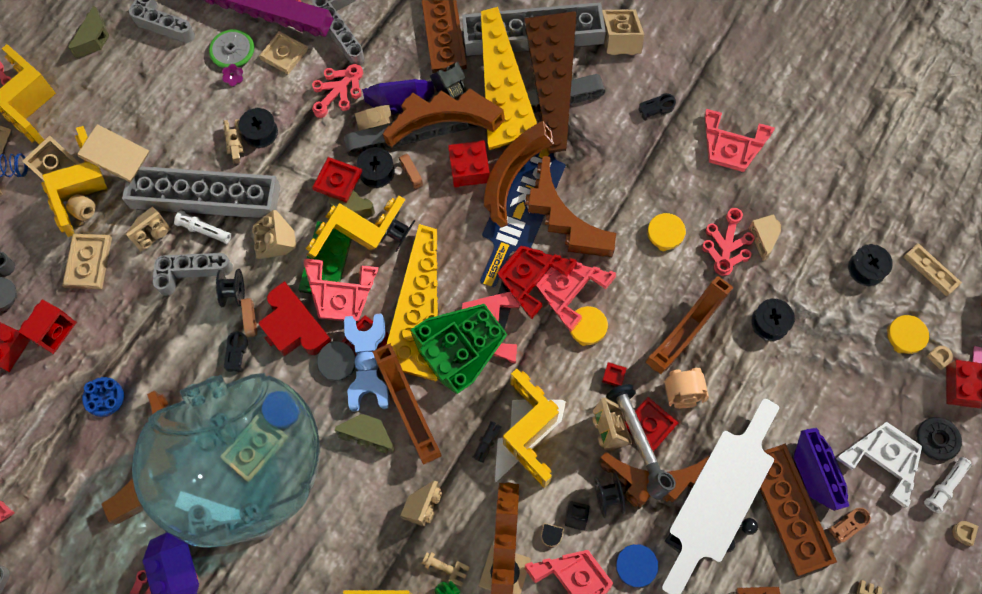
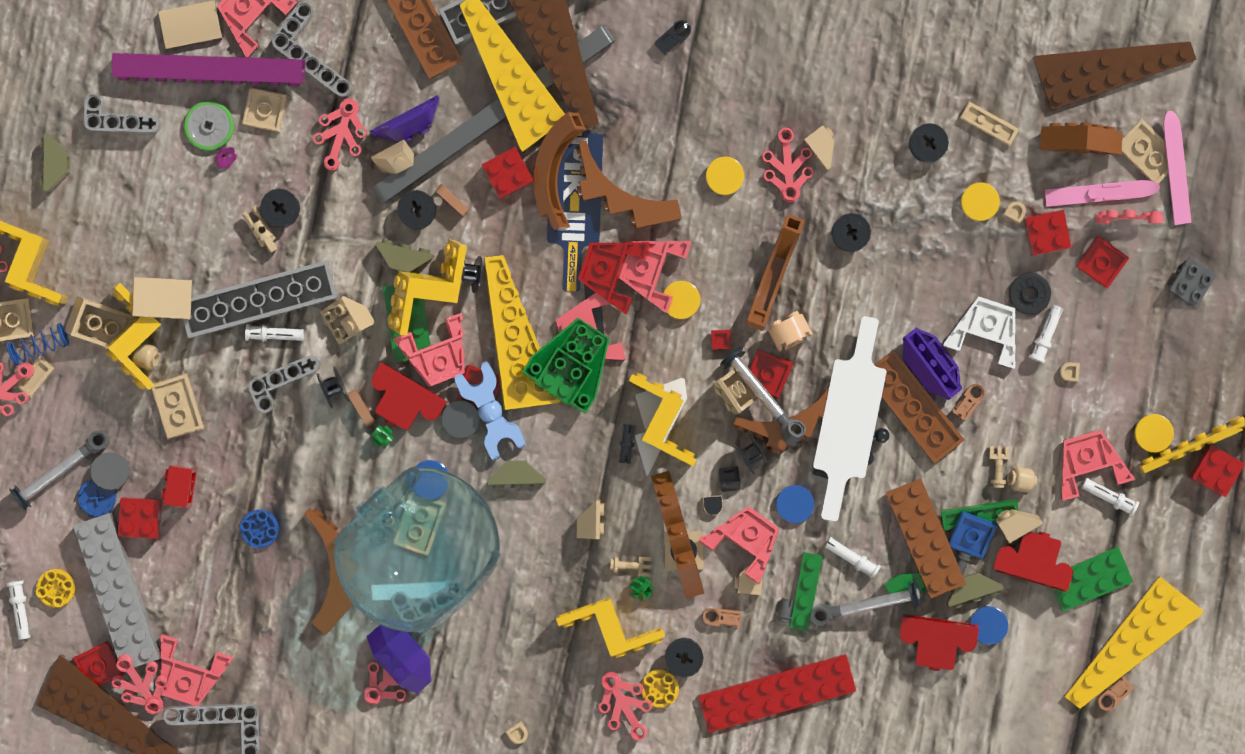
camera: 25 degrees left, 20 degrees up
tan slope [126,206,171,251] -> none
black piece [224,331,248,372] -> none
red tile [312,157,362,203] -> none
dark orange arch [372,343,442,465] -> none
dark orange arch [383,88,505,148] -> none
pearl dark grey piece [430,62,467,98] -> none
coral wing [704,109,775,172] -> none
none -> green gear [371,425,394,448]

